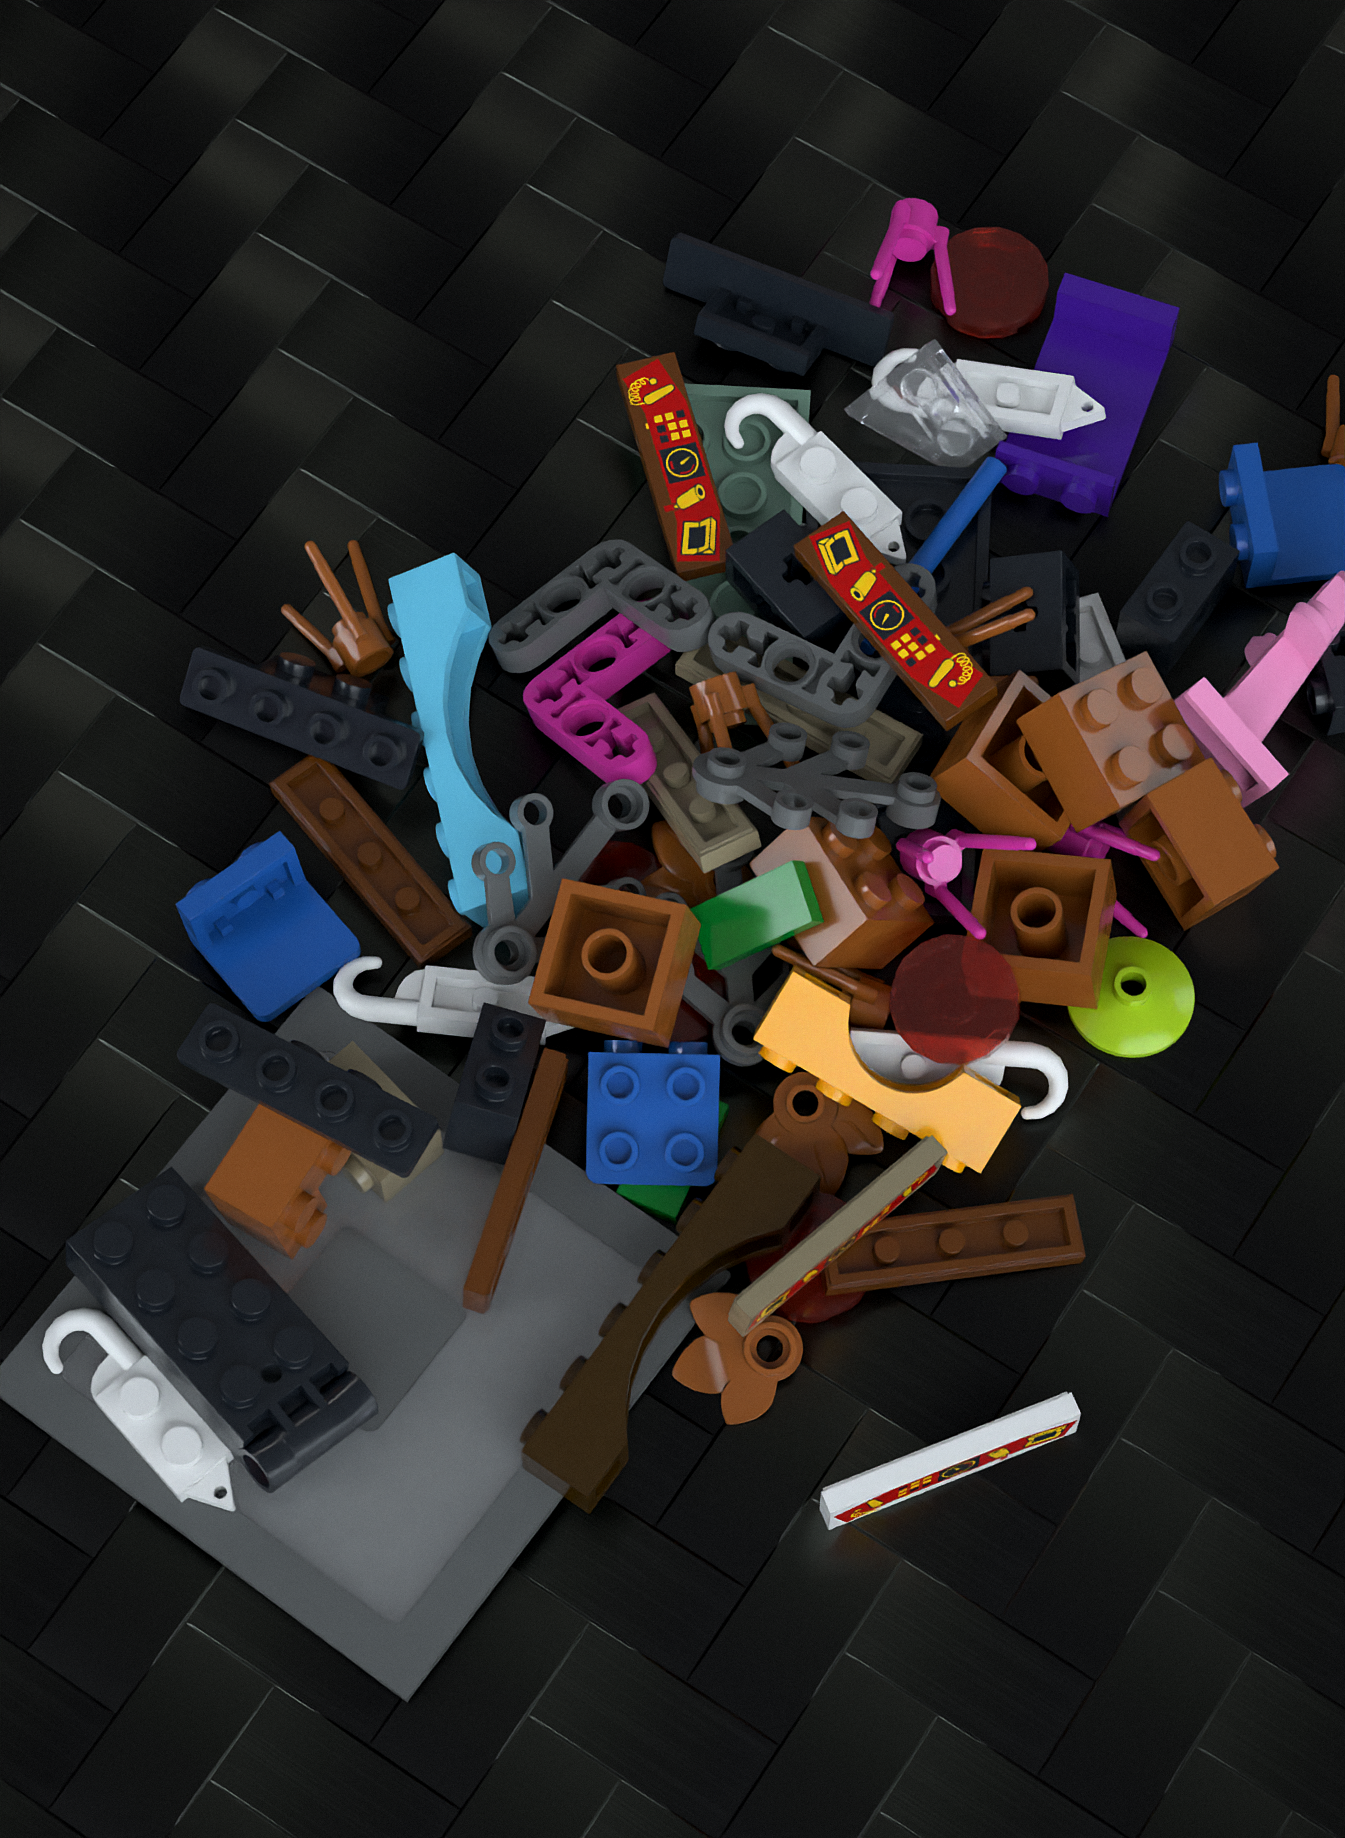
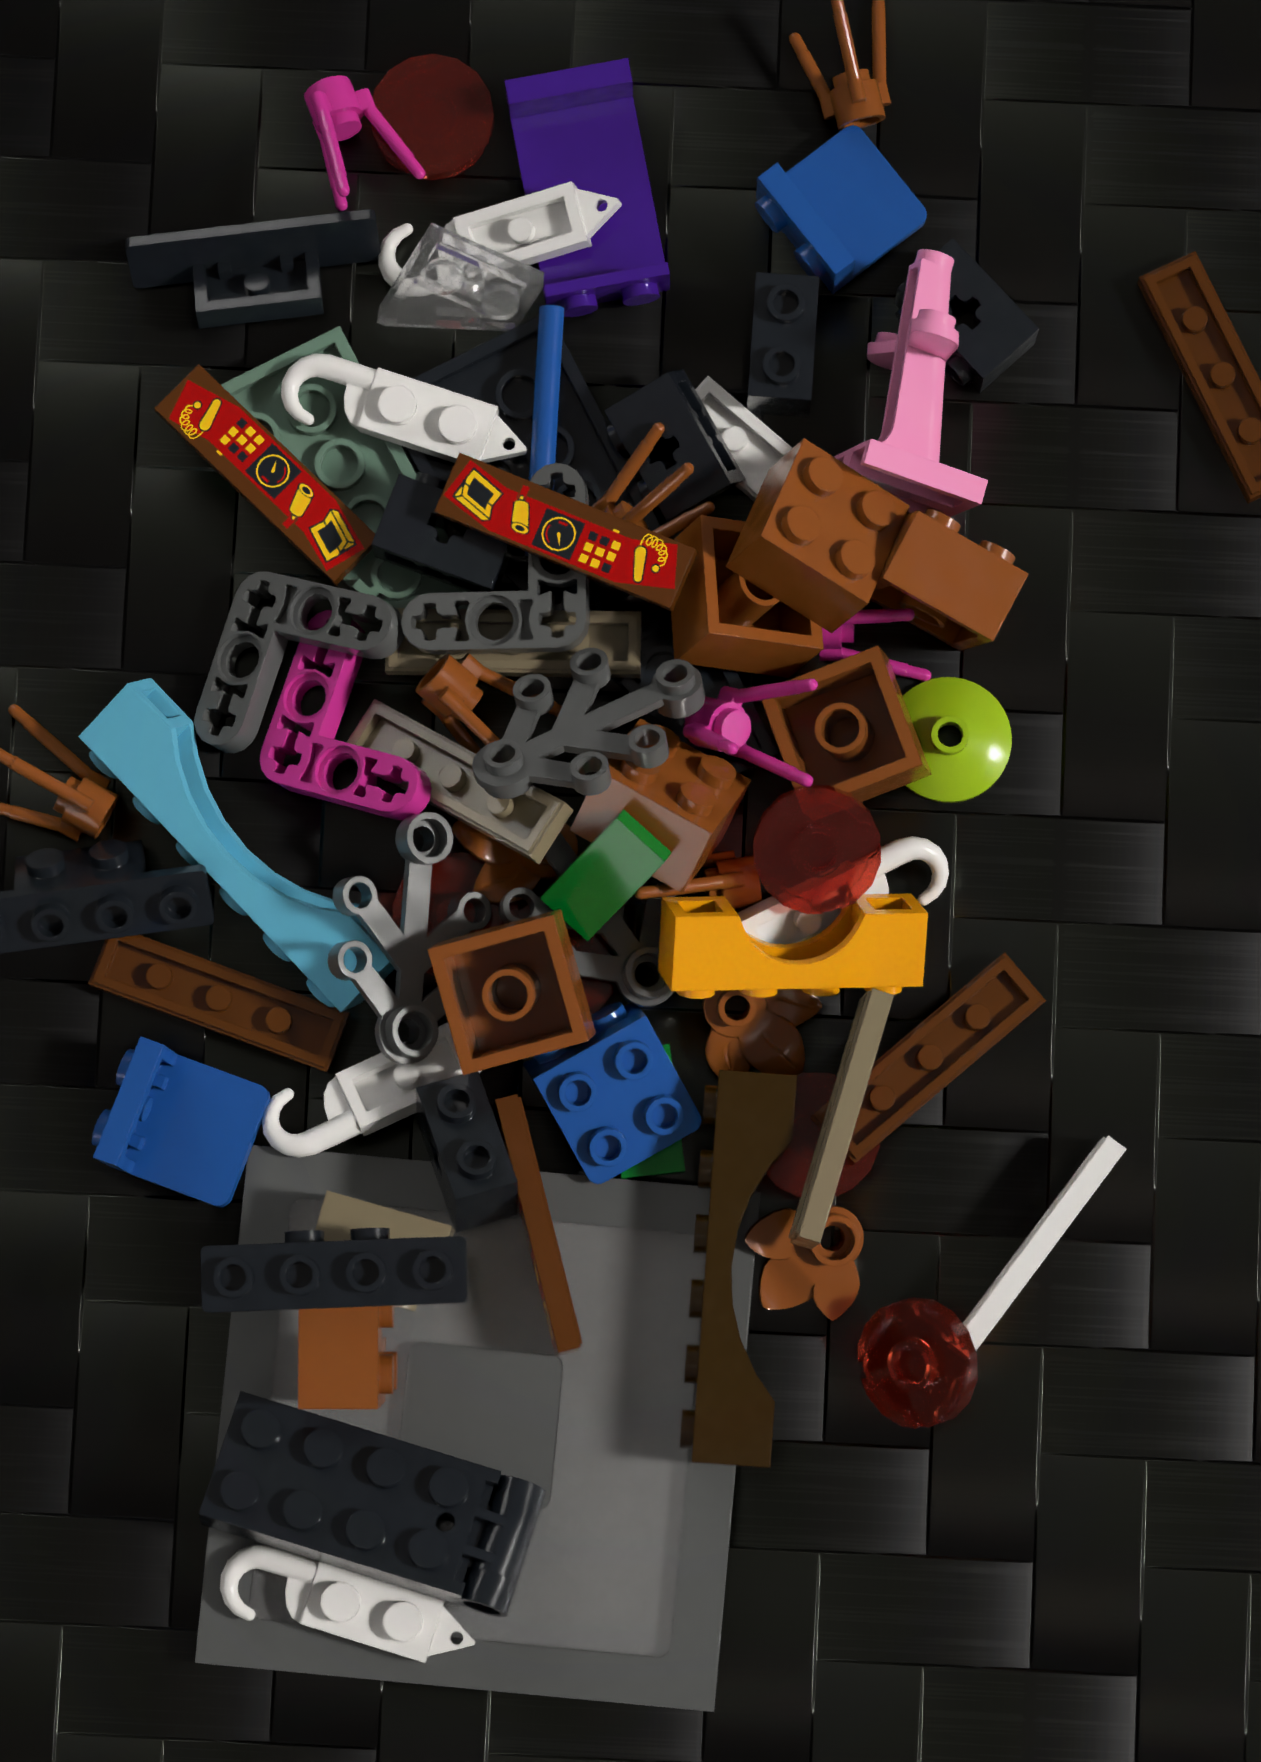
camera: 30 degrees left, 15 degrees up
none -> clear red tile [858,1297,978,1428]

